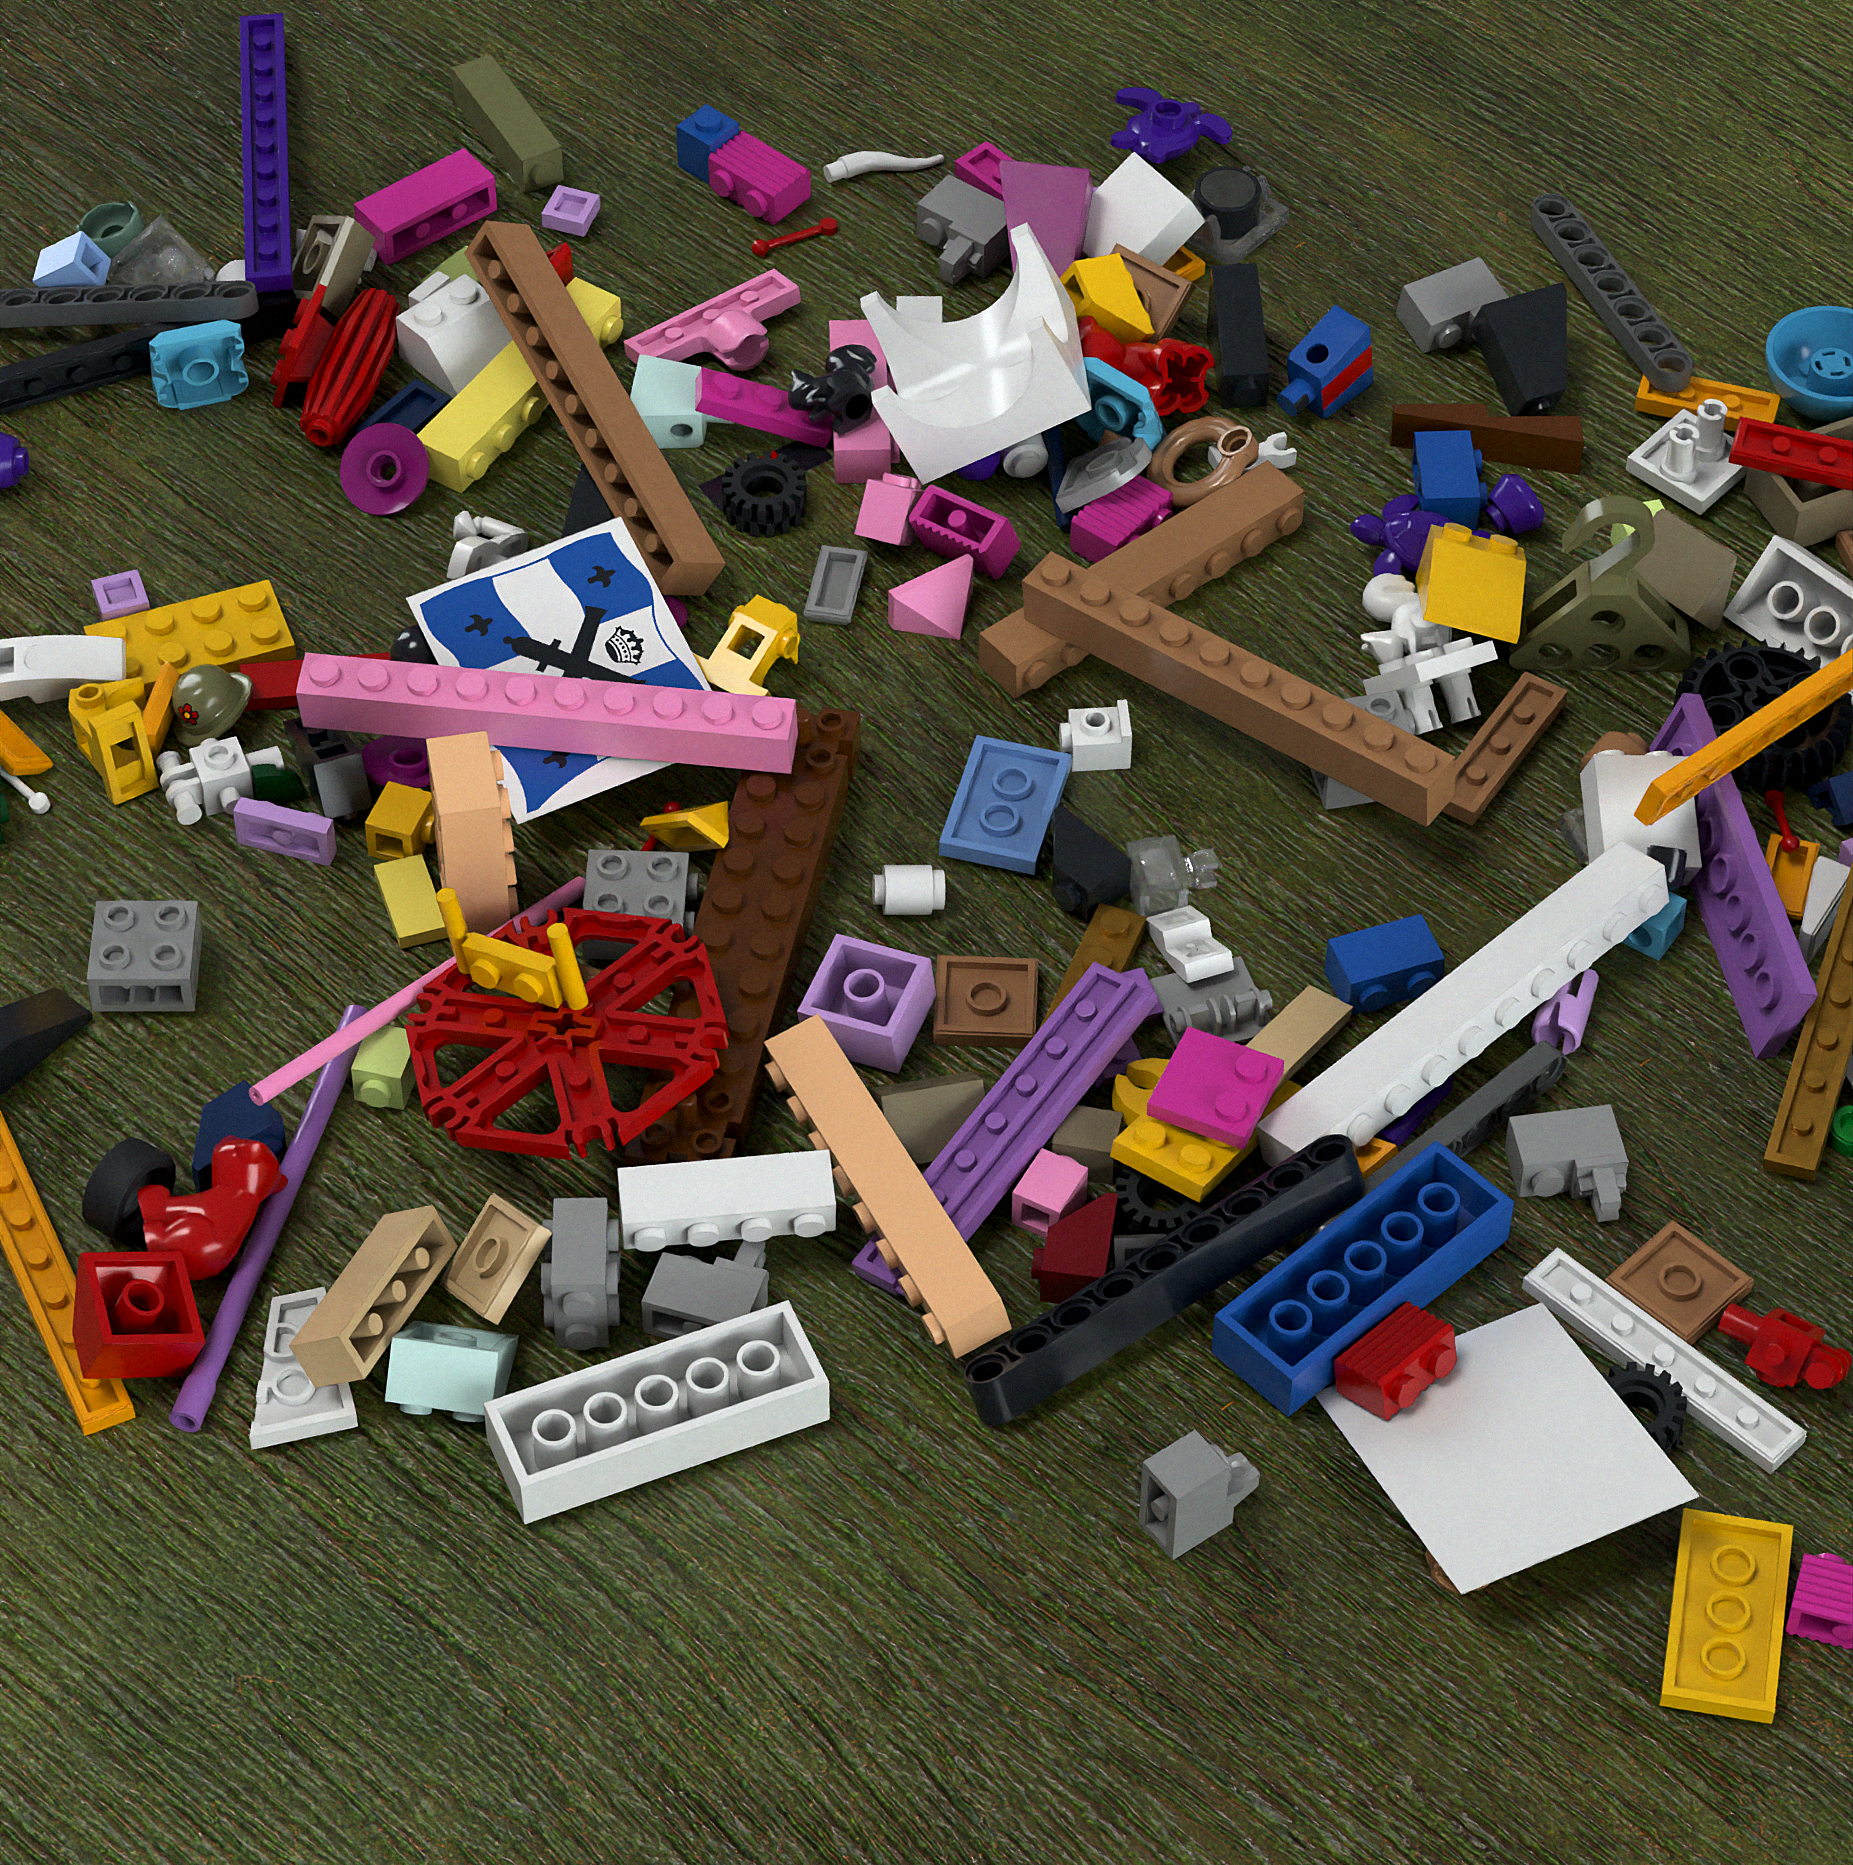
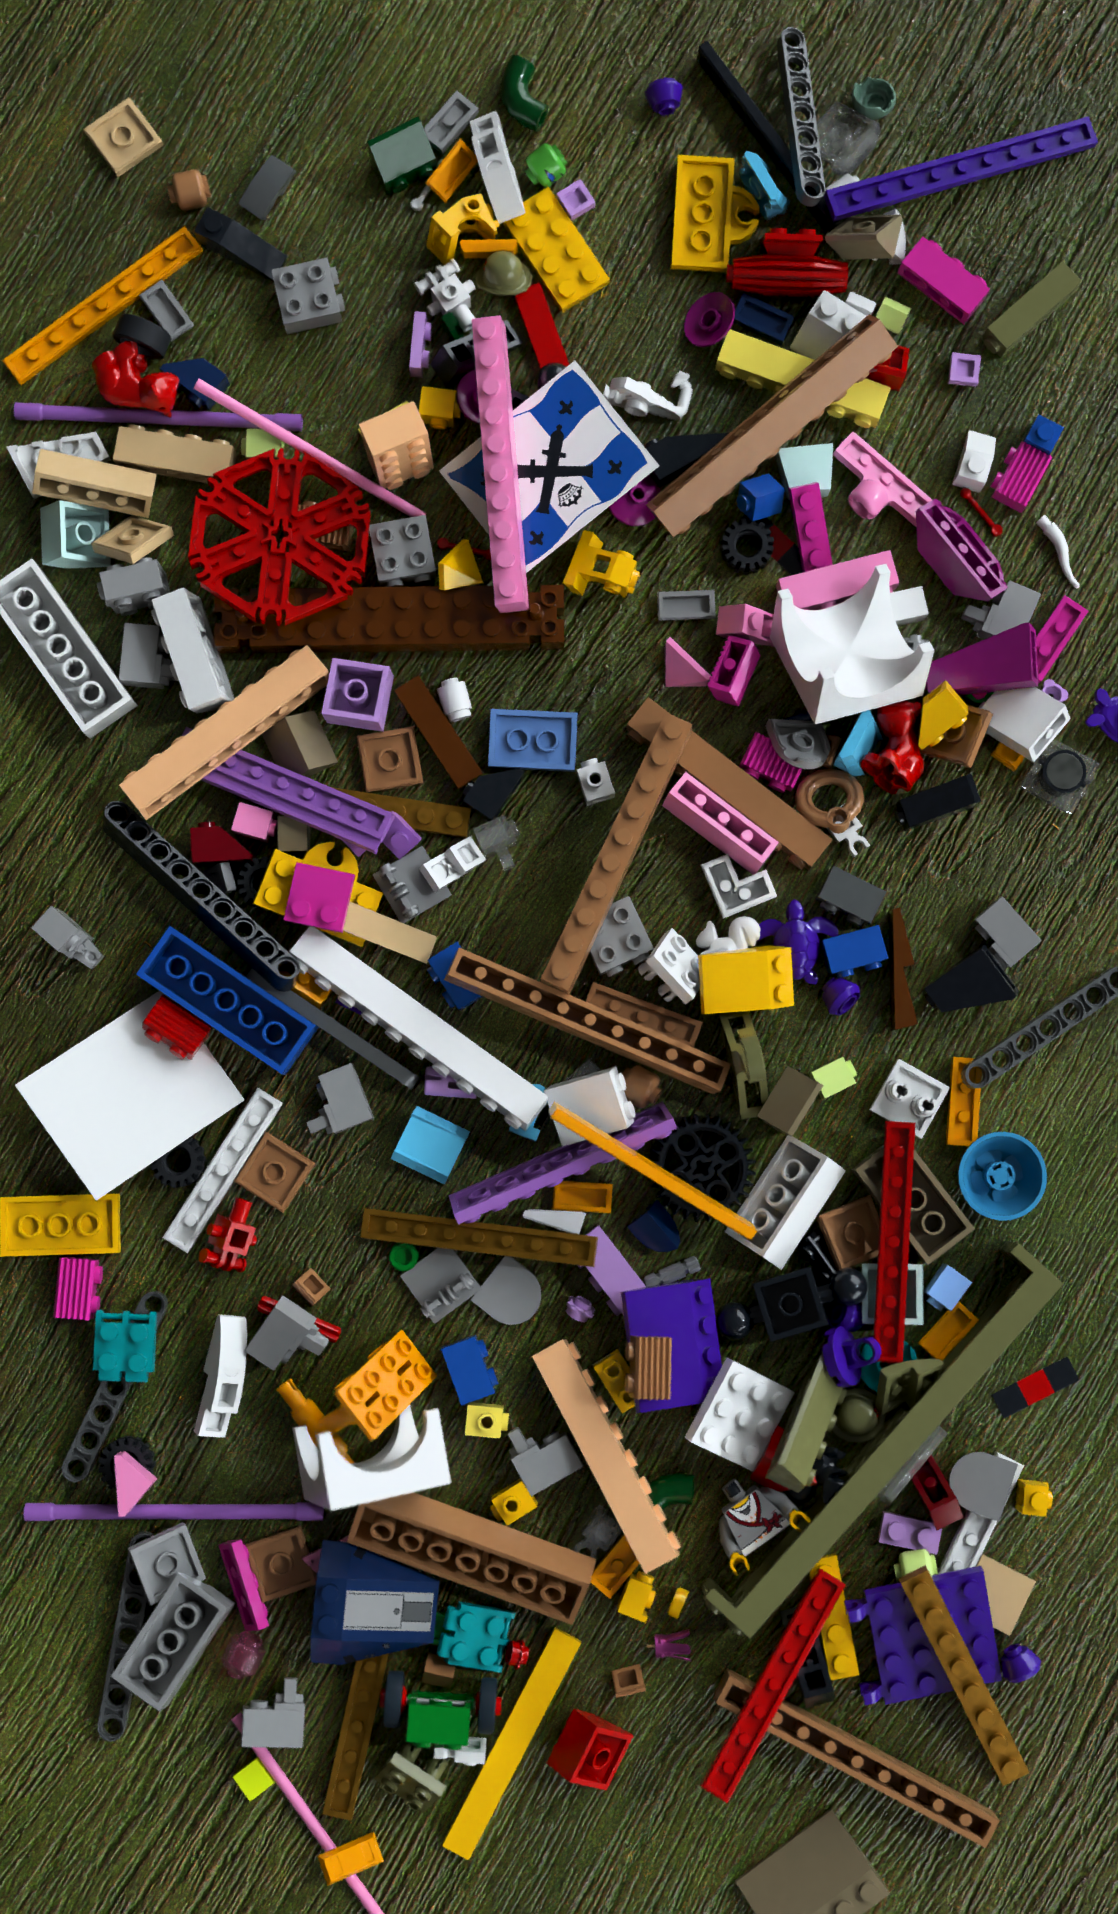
camera: 75 degrees right, 35 degrees up
light blue brick [32,231,111,288] -> none
red slope [72,1251,206,1379] -> none
yellow plate [436,888,589,1010] -> none
black animal [788,344,877,436] -> none
blue torso [1276,305,1374,418] -> none
black piece [1646,845,1687,892] -> none
red hinge [1764,790,1800,854] -> none
none -> tan brick [113,424,237,483]
none -> light grey tile [139,280,195,342]
none -> medium azure slope [391,1106,470,1184]
none -> reddish brown slope [394,675,483,789]
none -> medium nougat brick [444,948,731,1095]
none -> bright green head [525,143,568,188]
none -> bright pink brick [662,772,779,875]
none -> yellow plate [671,155,760,272]
none -> white brick [701,854,777,919]
none -> blue brick [737,473,785,521]
none -> dark grey brick [815,866,886,927]
none -> magenta wedge [916,498,1007,602]
none -> white slope [952,430,996,493]

